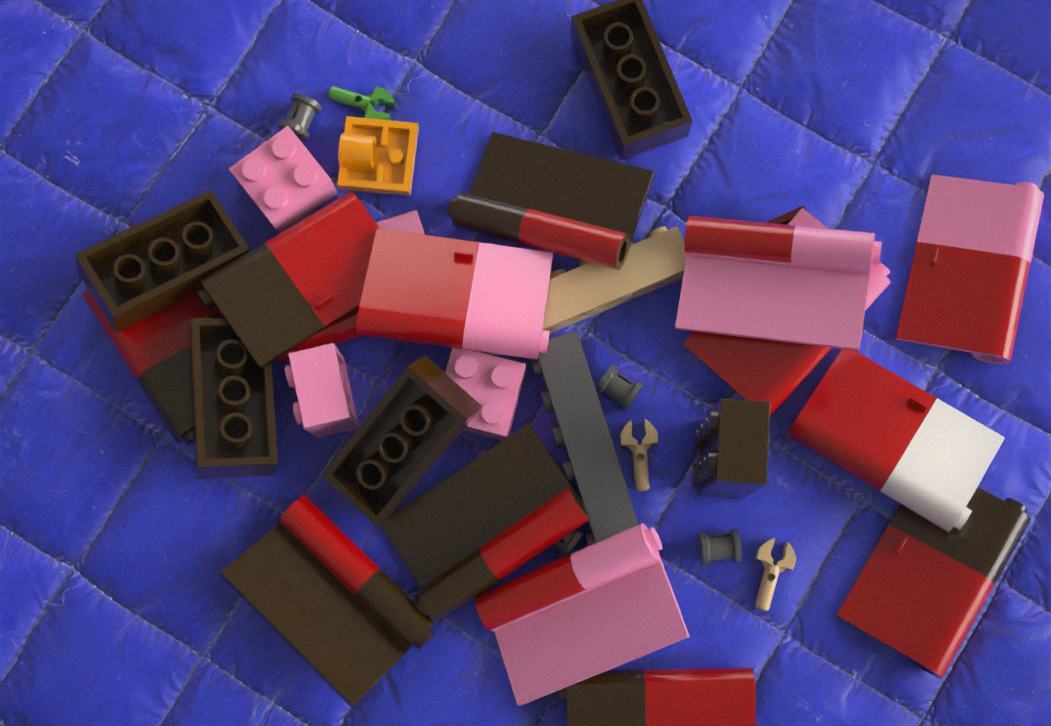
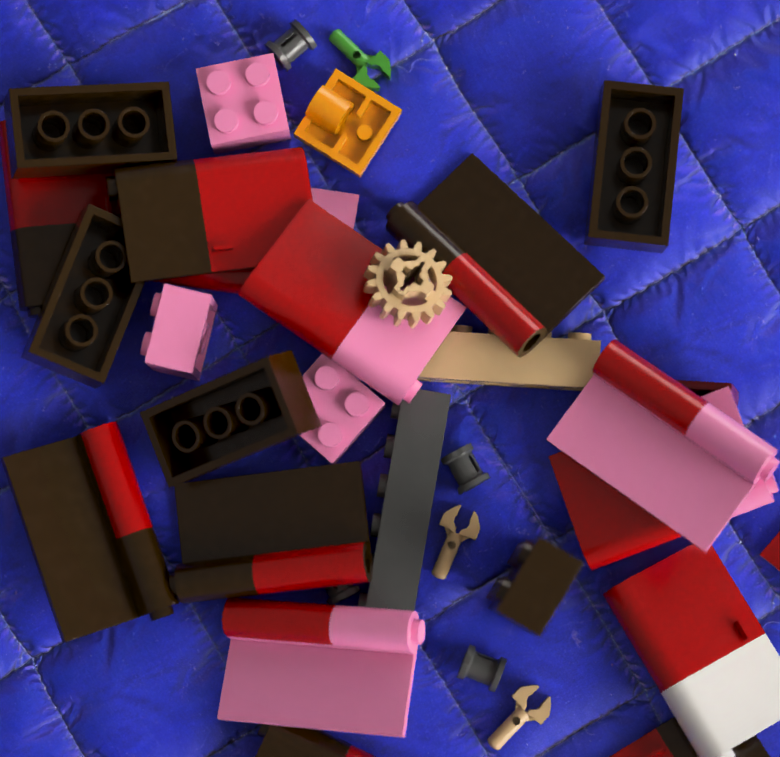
camera: 25 degrees right, 5 degrees up
none -> tan gear [363,240,452,328]

